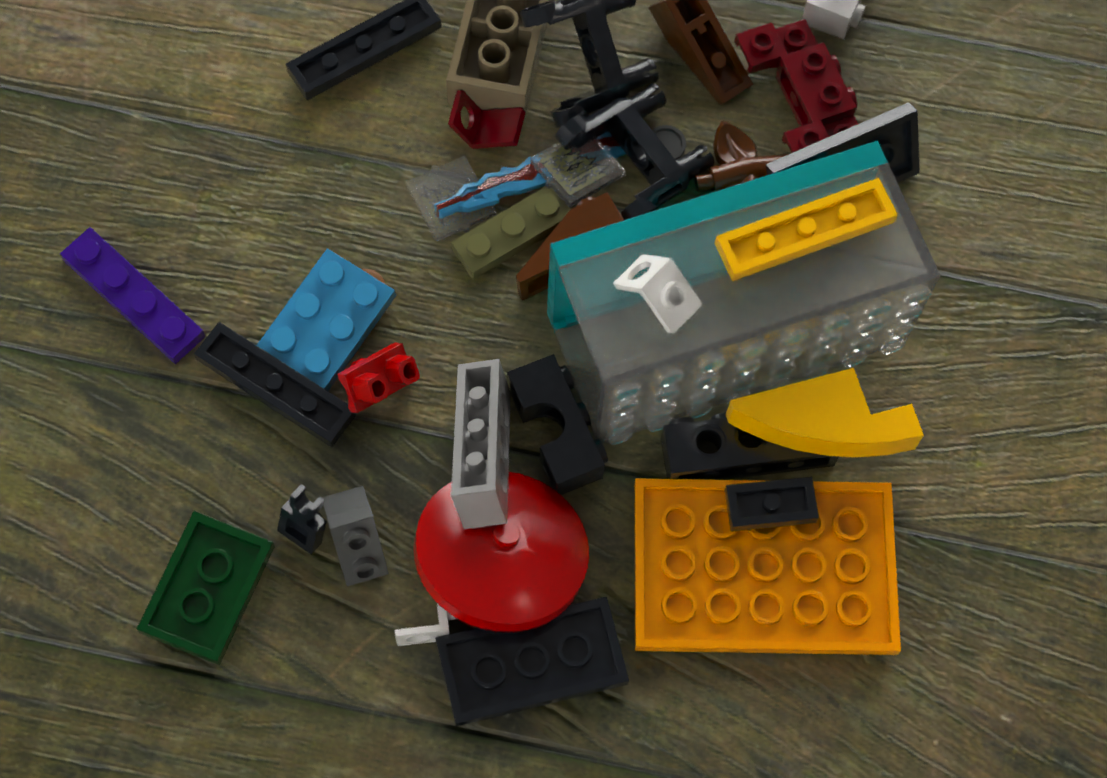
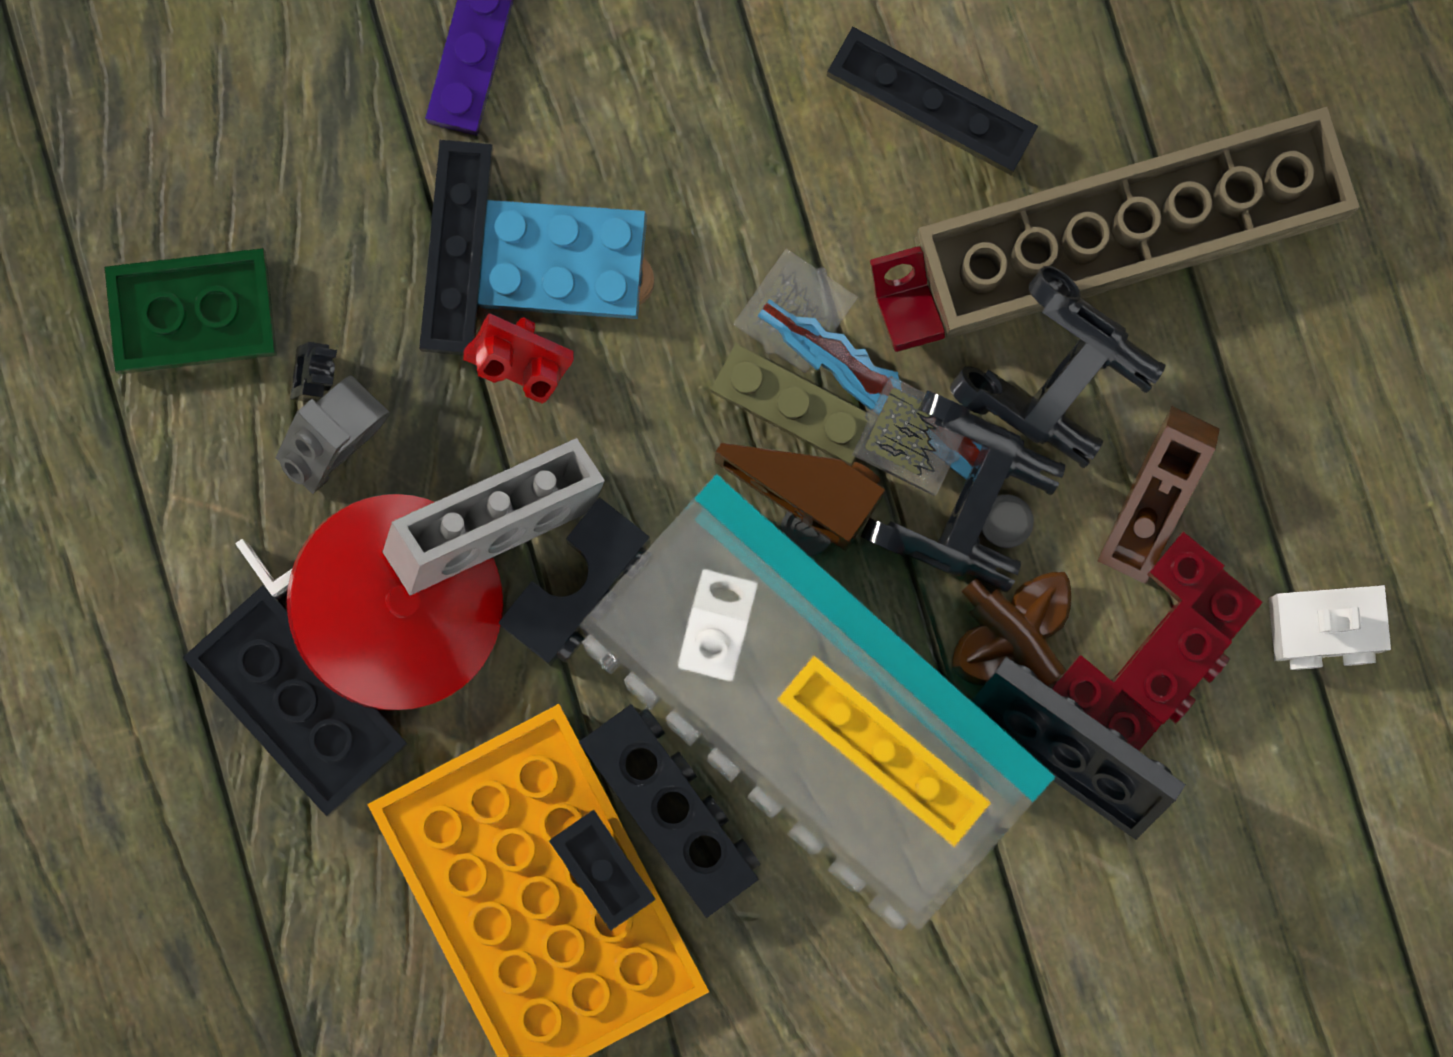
camera: 60 degrees right, 15 degrees up
yellow slope [726,368,924,457] -> none

